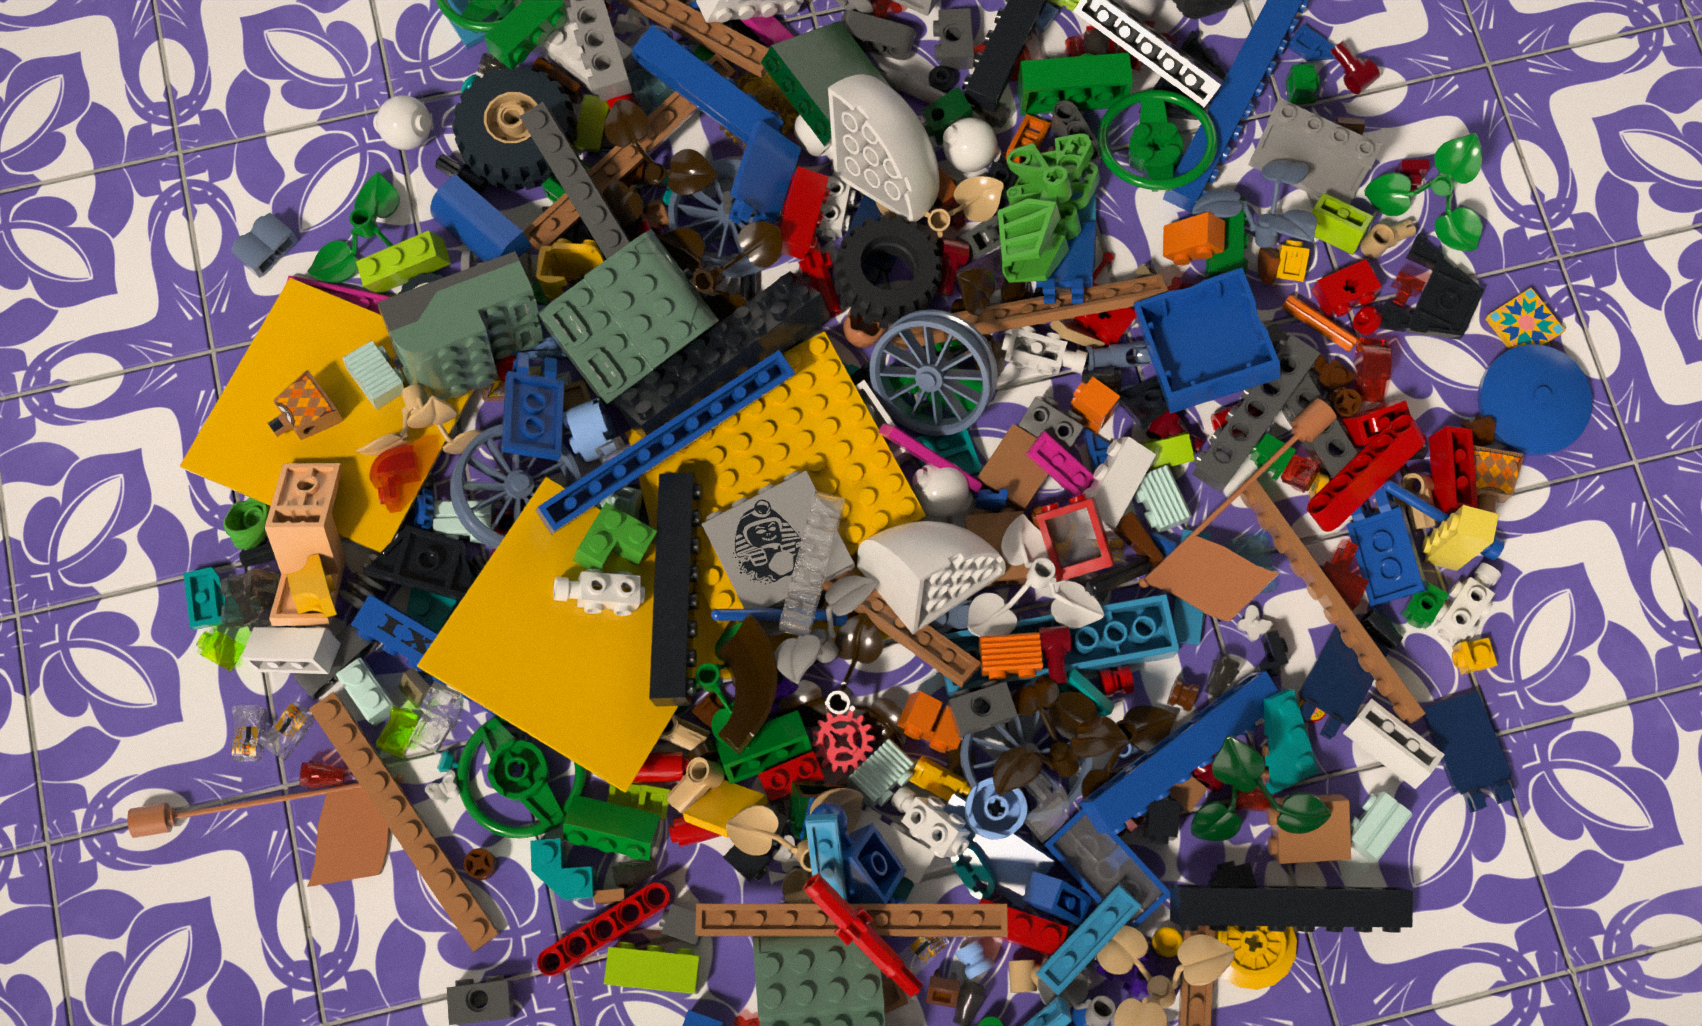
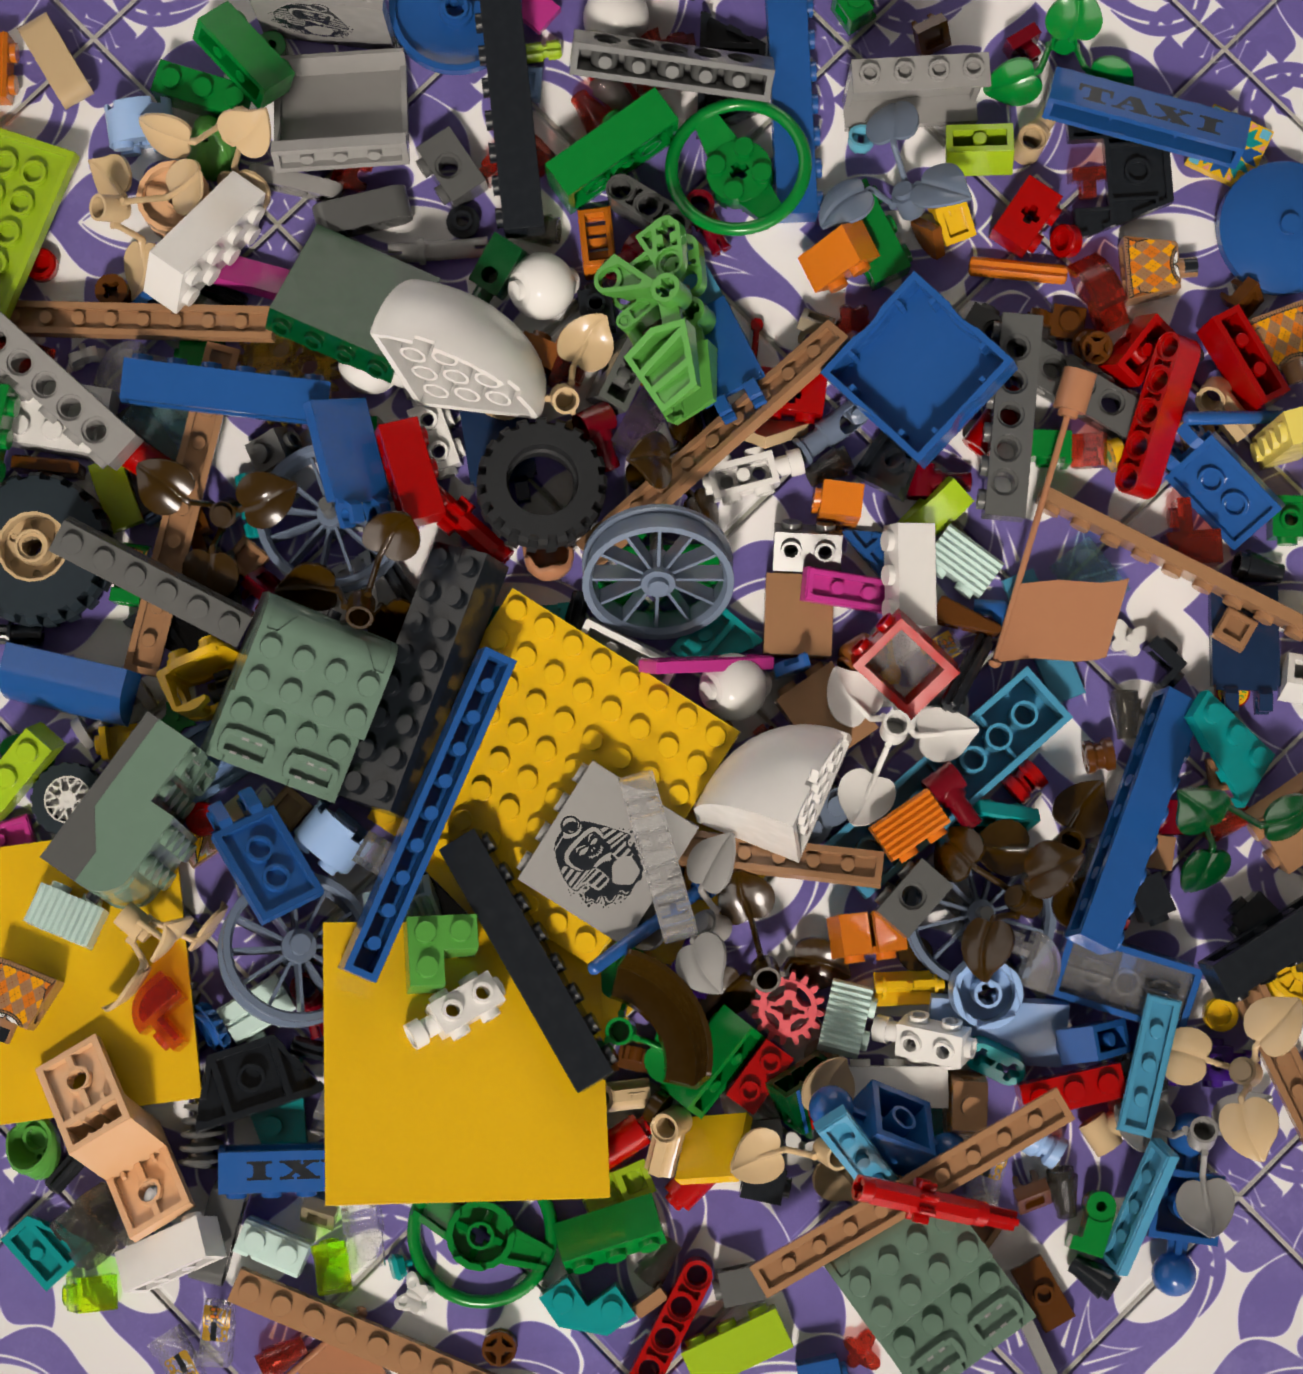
camera: 30 degrees left, 10 degrees up
yellow brick [286,554,337,618] -> none
none -> dark grey bracket [244,426,302,472]
none -> dark red pin [687,189,732,257]
none -> medium azure hinge [848,124,874,154]
none -> medium nougat torso [946,1070,988,1136]
none -> blue brick [1042,66,1251,169]
none -> torso [1117,236,1198,307]
none -> medium nougat tile [1210,606,1259,653]

